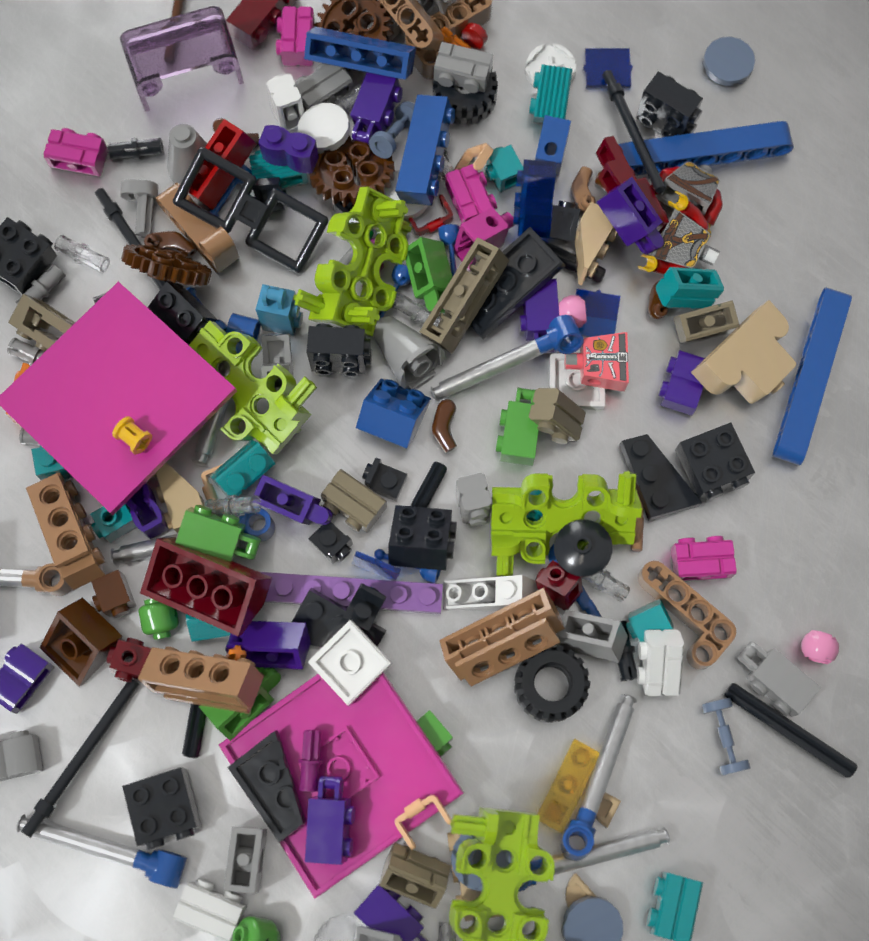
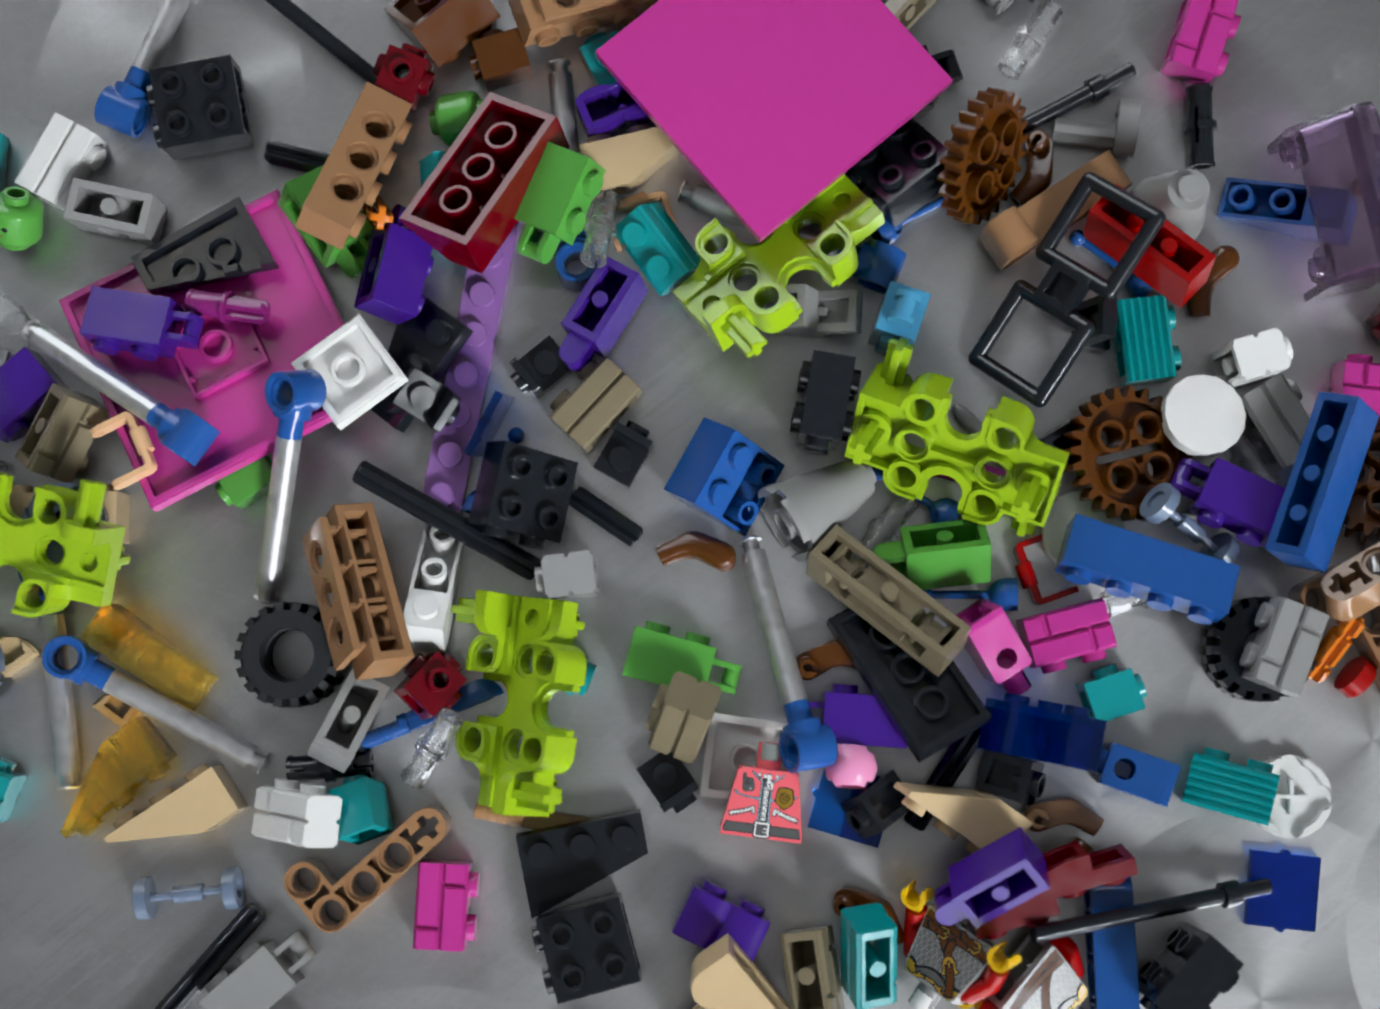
camera: 100 degrees right, 10 degrees up
yellow bush [112,416,152,455] -> none
dark purple brick [259,125,319,174] -> none
light nougat piece [454,143,493,171] -> none
black dish [554,519,613,577] -> none
none -> piece [21,319,221,467]
none -> clear yellow slope [60,716,178,839]
none -> tan slope [104,763,249,843]
none -> piece [254,369,326,604]
none -> black axle [352,461,541,580]
none -> black bracket [636,753,699,814]
none -> reddish brown arm [796,640,856,681]
none -> black bracket [840,769,910,839]
none -> blue slope [1217,177,1358,246]

